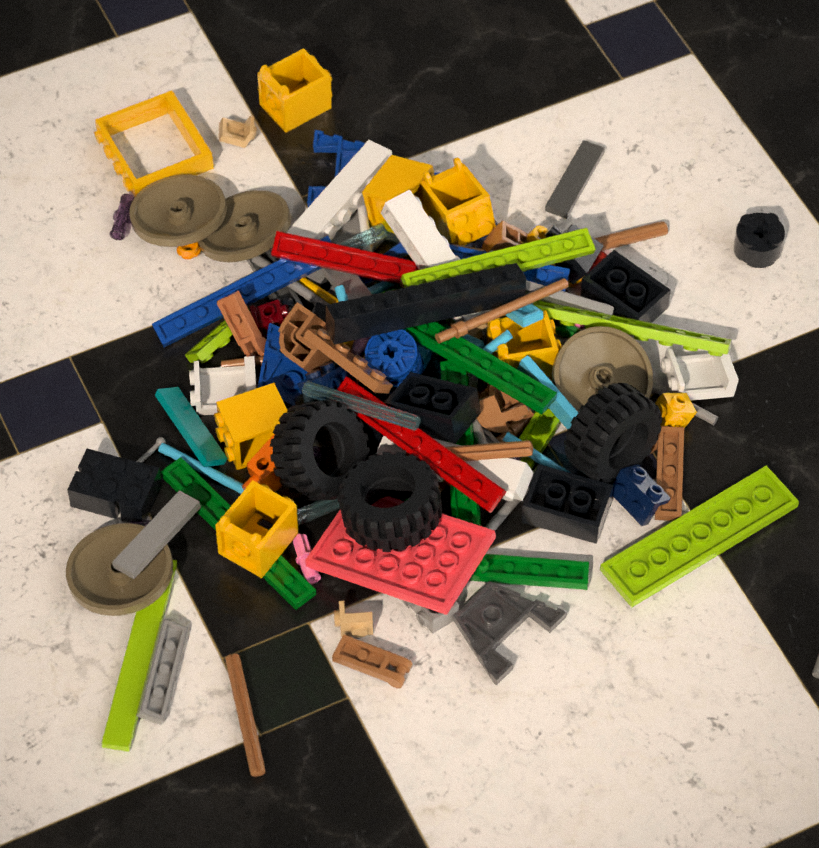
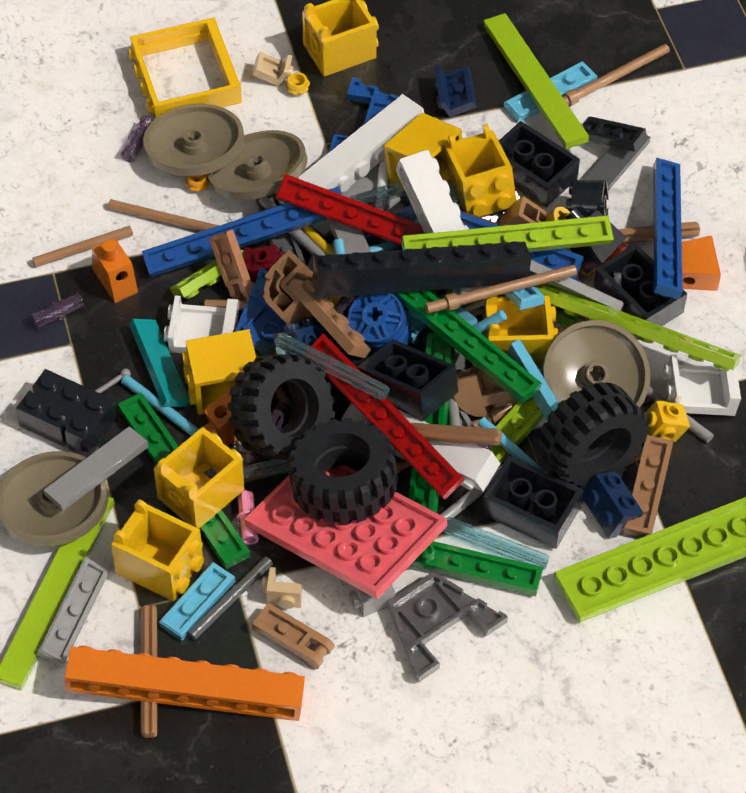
camera: 10 degrees right, 0 degrees up
none -> clear purple pin [30,292,85,330]
none -> medium nougat bar [32,226,133,268]
none -> orange brick [65,645,305,721]
none -> orange torso [92,239,138,303]
none -> medium nougat bar [108,199,219,231]
none -> yellow container [111,500,204,602]
none -> medium azure tile [159,562,235,642]
none -> dark grey bar [187,557,273,641]
none -> yellow plate [285,72,310,95]
none -> dark blue bracket [433,65,477,117]
none -> clear light blue axle [443,517,549,570]
none -> lime tile [484,13,589,149]
none -> black brick [499,121,580,208]
none -> medium azure tile [504,61,597,123]
none -> medium nougat bar [562,44,670,107]
none -> black brick [566,179,609,217]
none -> black plate [583,116,647,152]
none -> blue plate [653,157,683,300]
none -> orange torso [682,236,721,291]

